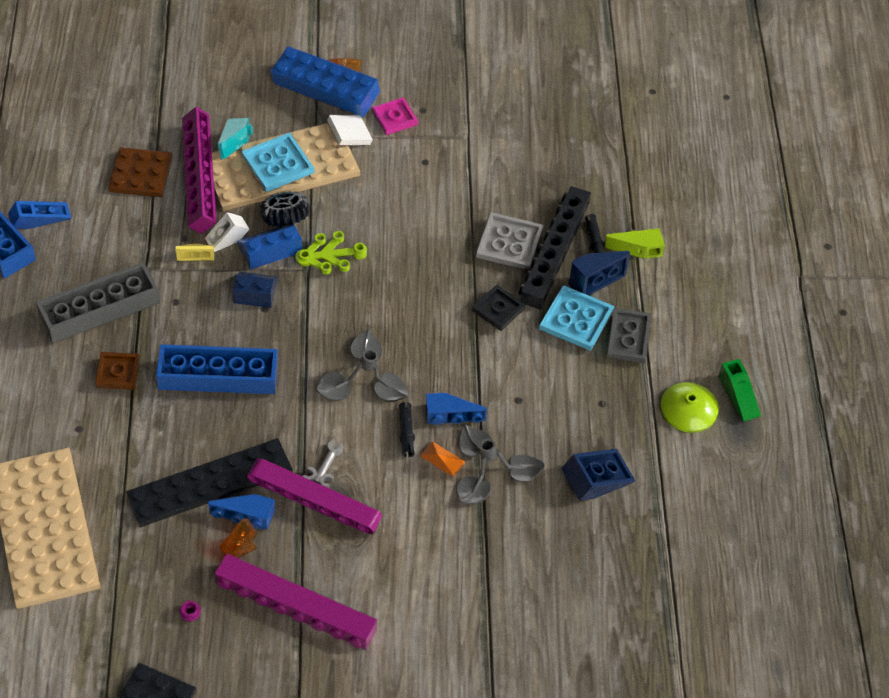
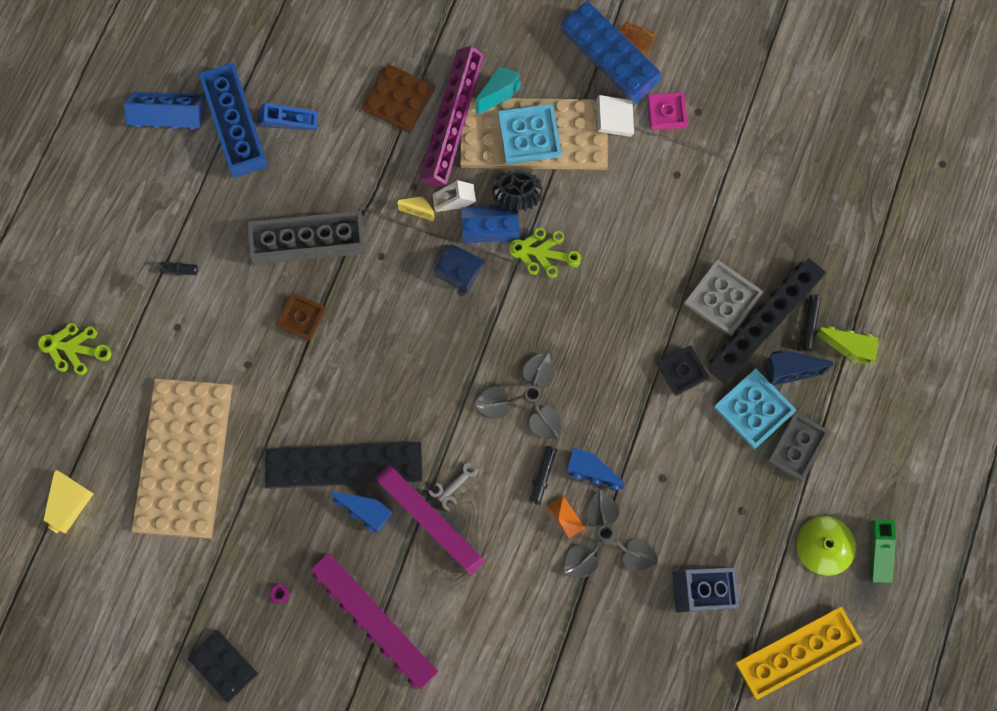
camera: 25 degrees right, 20 degrees up
blue brick [156,344,278,394] -> none
clear orange slope [219,519,258,559] -> none
none -> yellow plate [735,606,862,700]

